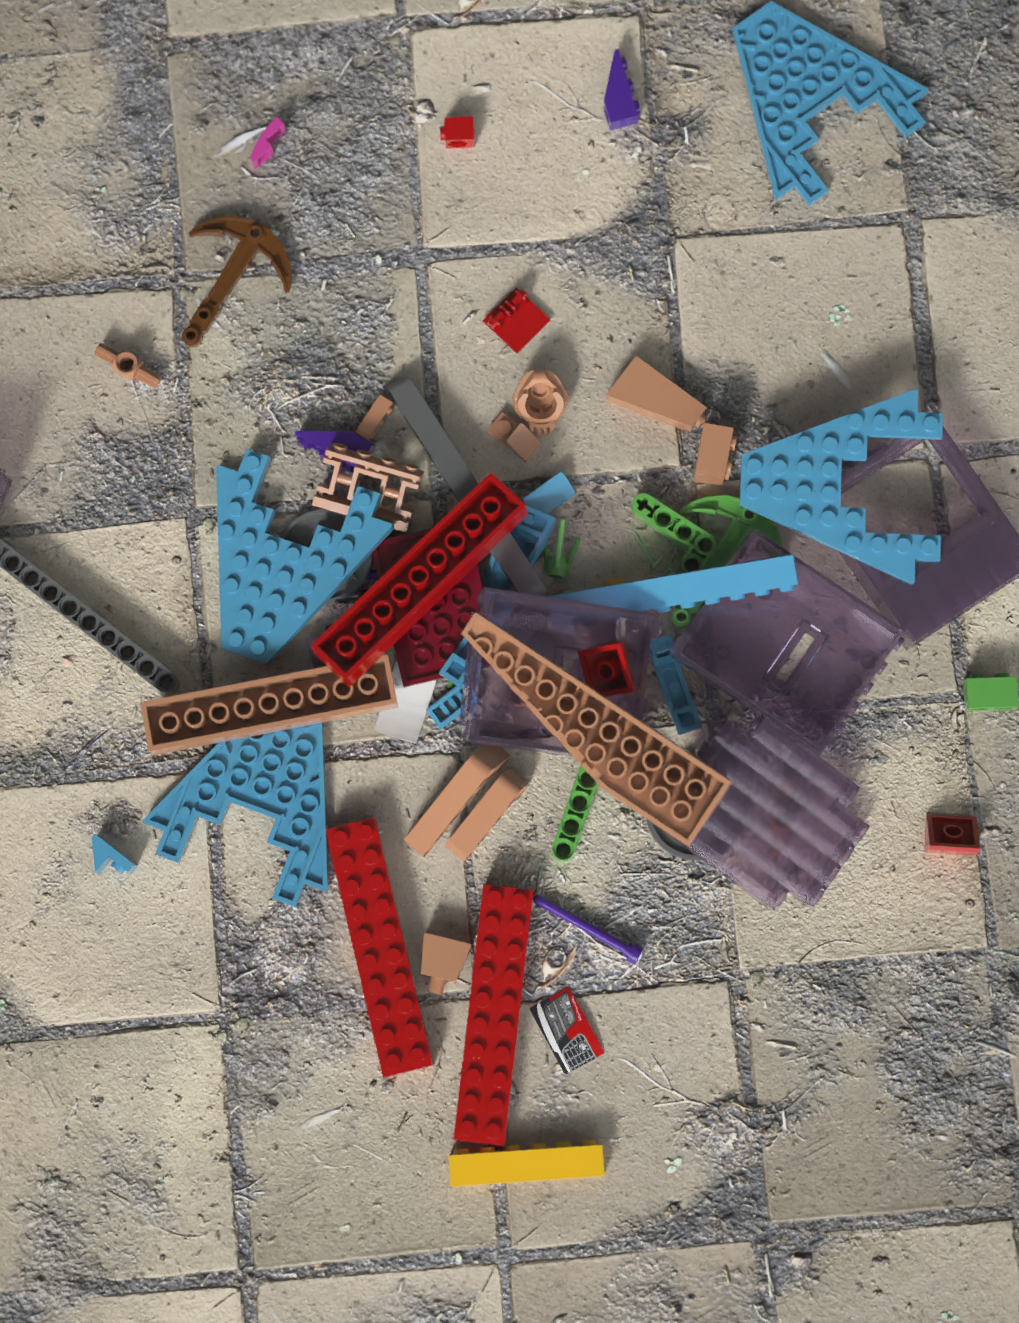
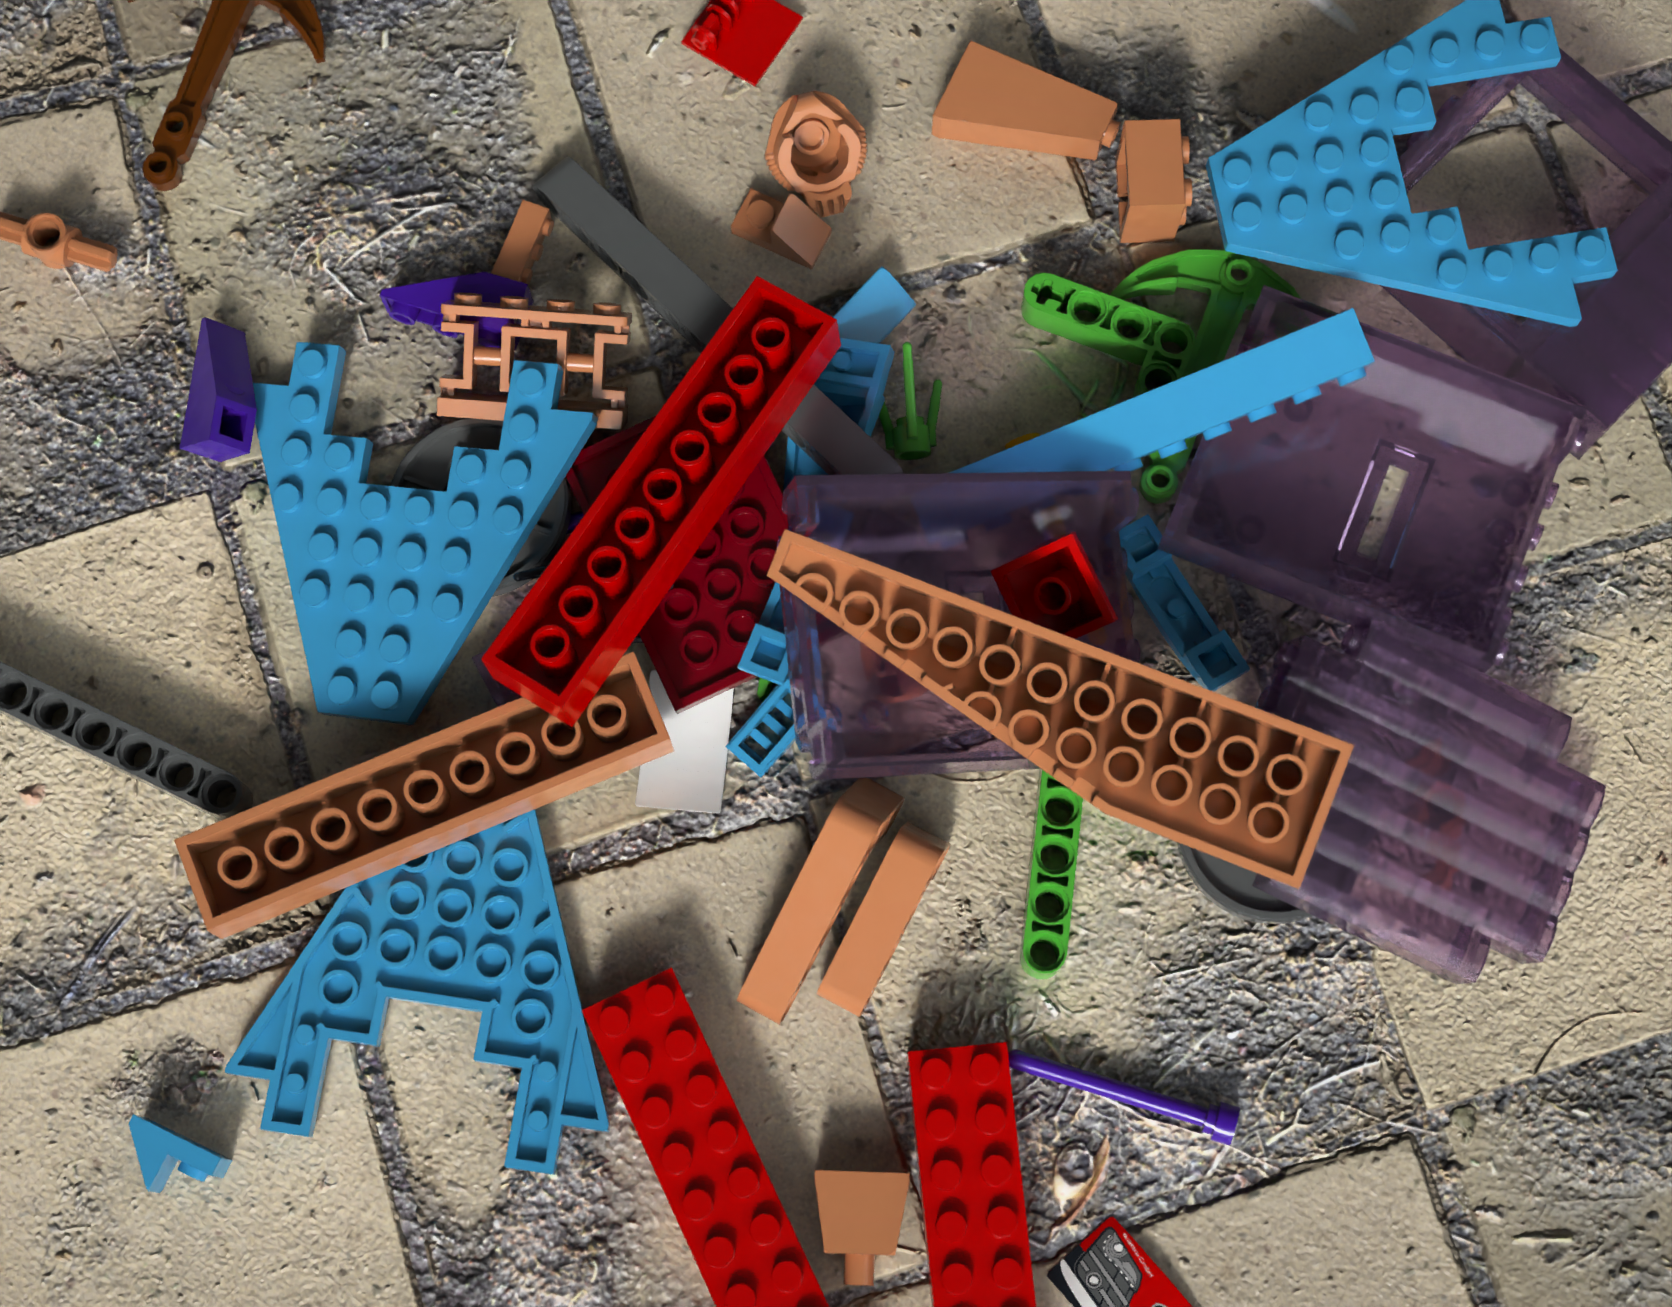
camera: 15 degrees left, 5 degrees down
none -> dark purple slope [180,317,257,462]

